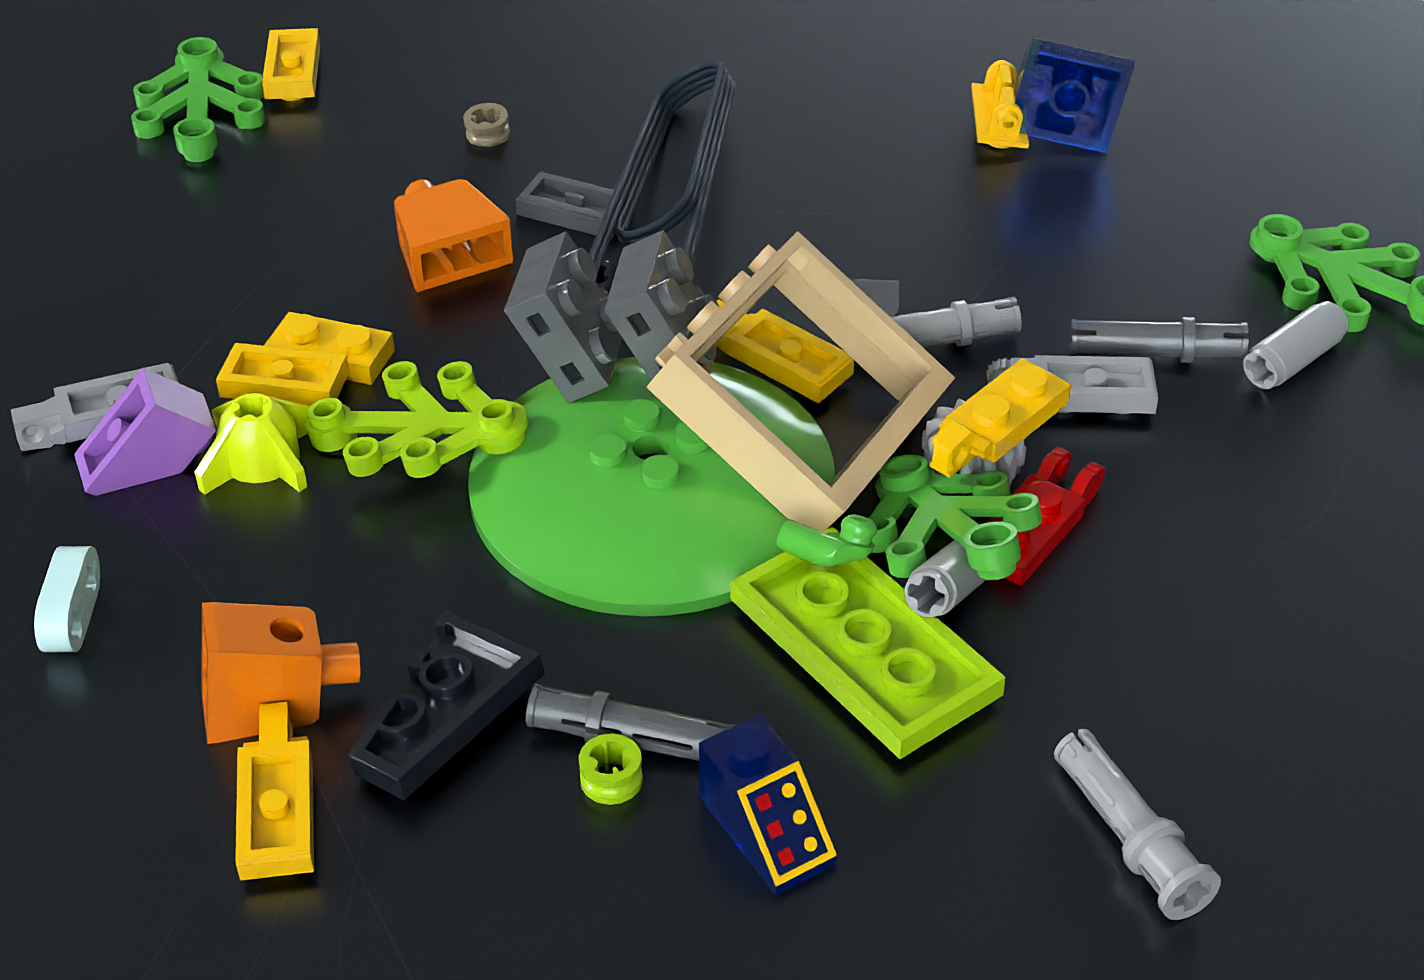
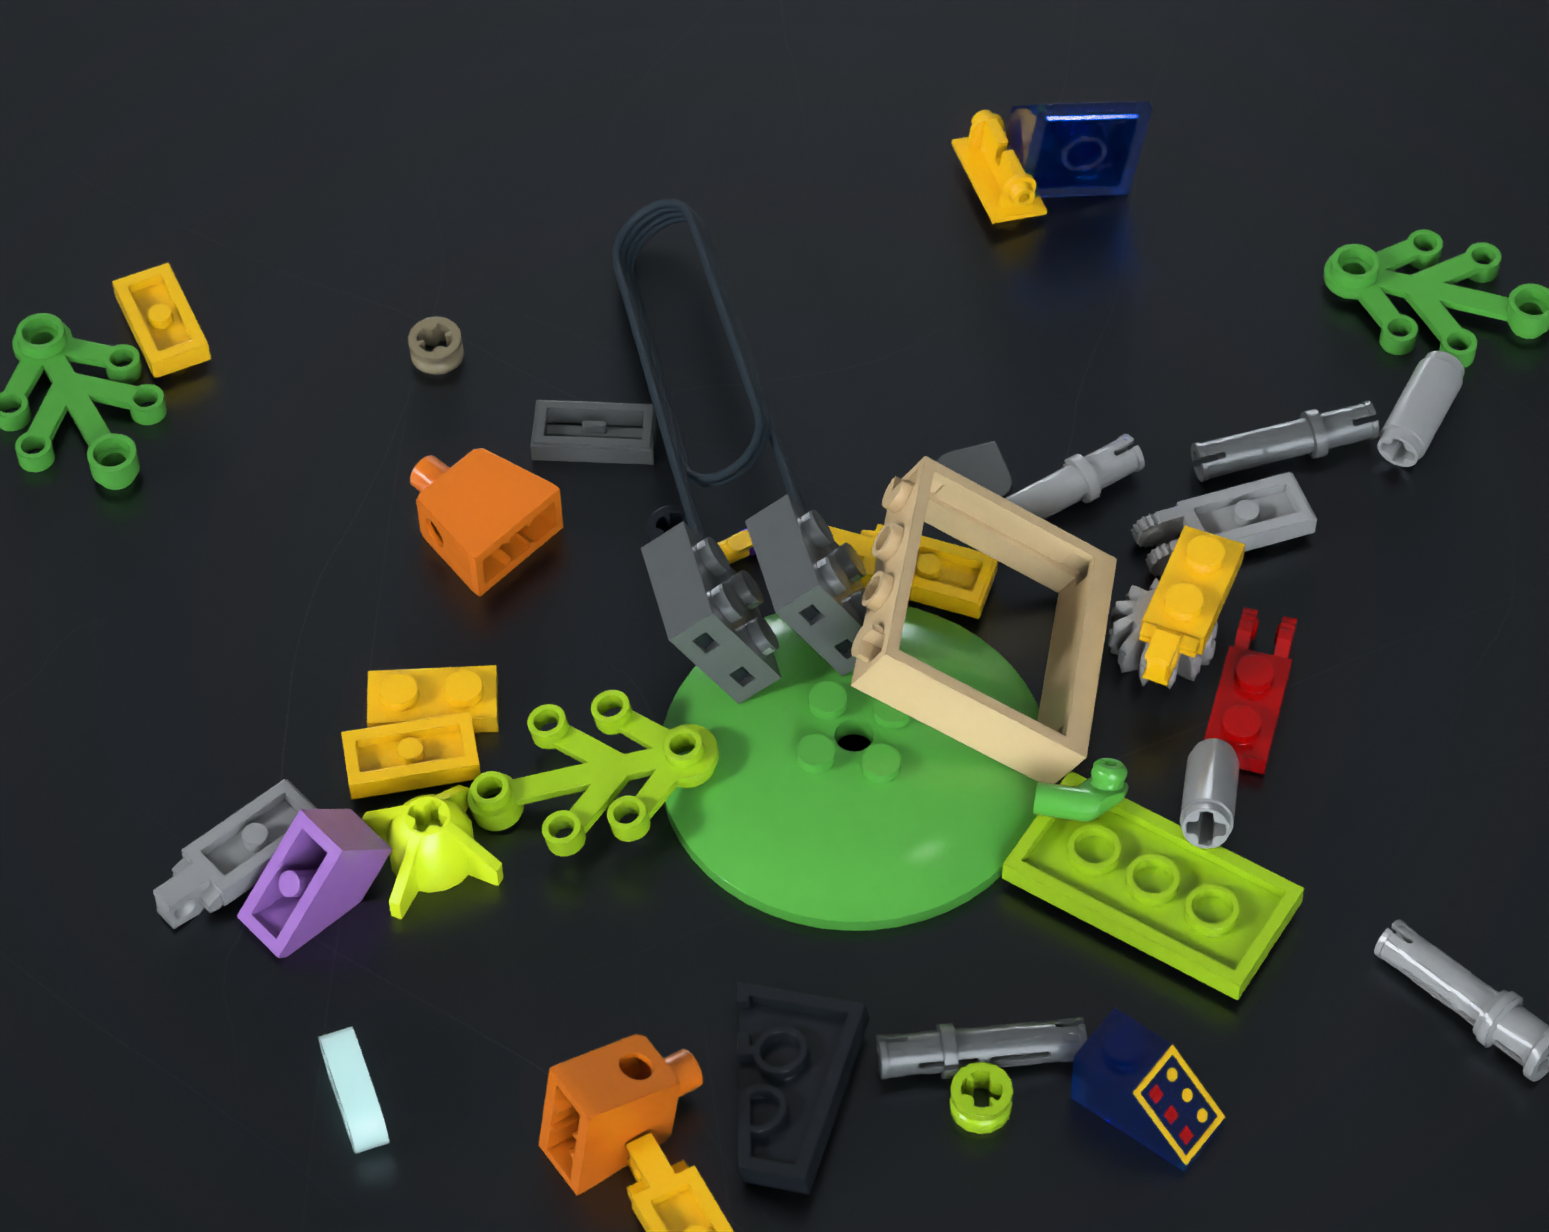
camera: 20 degrees left, 10 degrees up
bright green plant [868,454,1042,580] -> none

